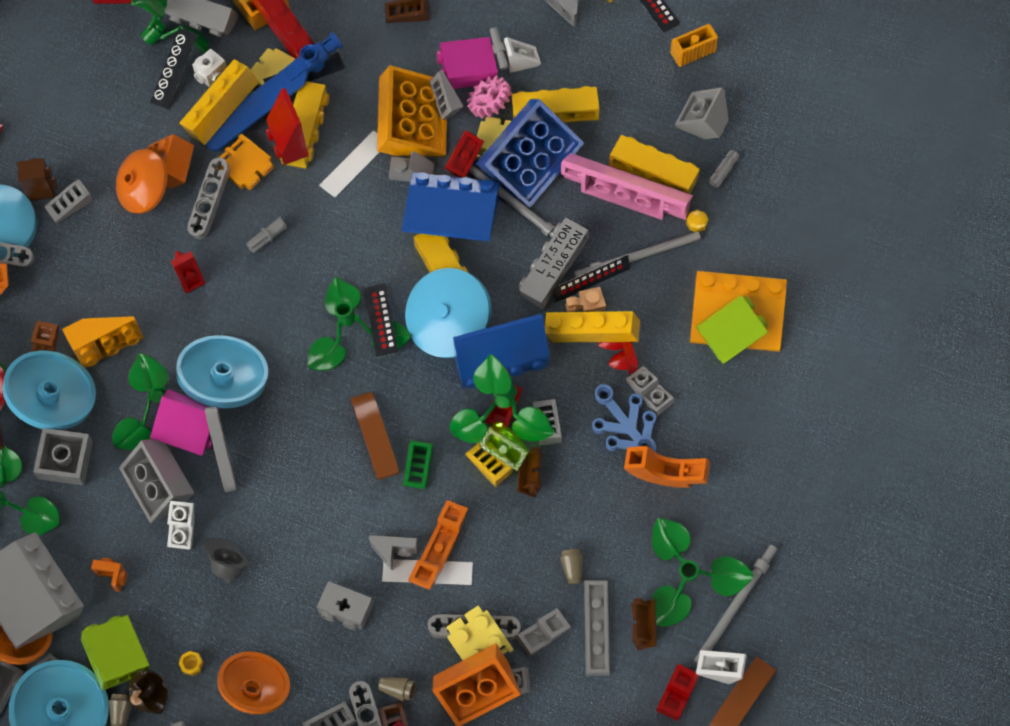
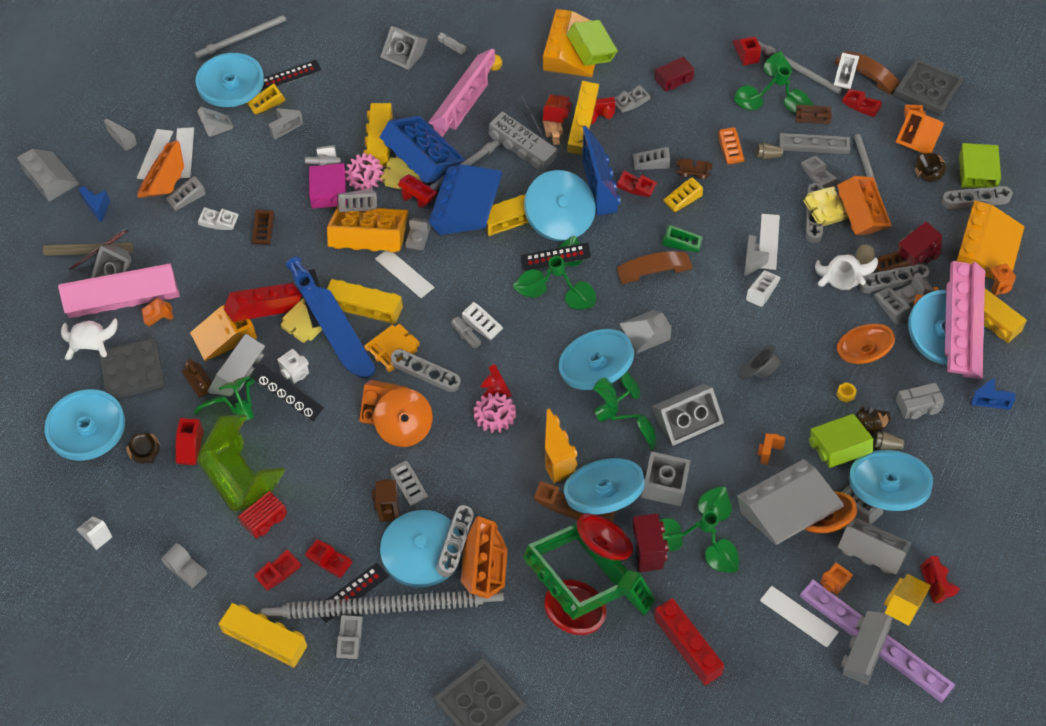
camera: 85 degrees left, 10 degrees down
dark pink brick [150,390,221,456] -> none
white slope [167,501,194,549] -> none
yellow brick [180,59,259,145] -> none
light grey beam [205,406,237,493] -> none
red slope [265,88,309,165] -> none
light grey brick [317,581,374,630] -> none
orange slope [408,500,468,590] -> none
green plant [450,354,555,443] -> none
clear neon green slope [479,422,529,471] -> none
light grey bar [574,231,701,278] -> none
medium blue plant [592,384,656,452] -> none
yellow brick [609,135,700,194] -> none
orange arch [624,446,710,488] -> none
light orange brick [670,23,718,67] -> none
none -> clear neon green windscreen [198,414,285,512]
none -> red brick [238,491,287,539]
none -> white slope [462,302,503,341]
none -> bright pink gear [473,392,516,433]
none -> red brick [543,94,572,123]
none -> light grey slope [619,310,672,353]
none -> dark red brick [654,56,694,92]
none -> orange slope [718,127,744,165]
none -> red slope [733,36,761,66]
none -> white slope [746,270,781,307]
none -> white piece [815,254,878,290]
none -> light grey bar [854,134,878,188]

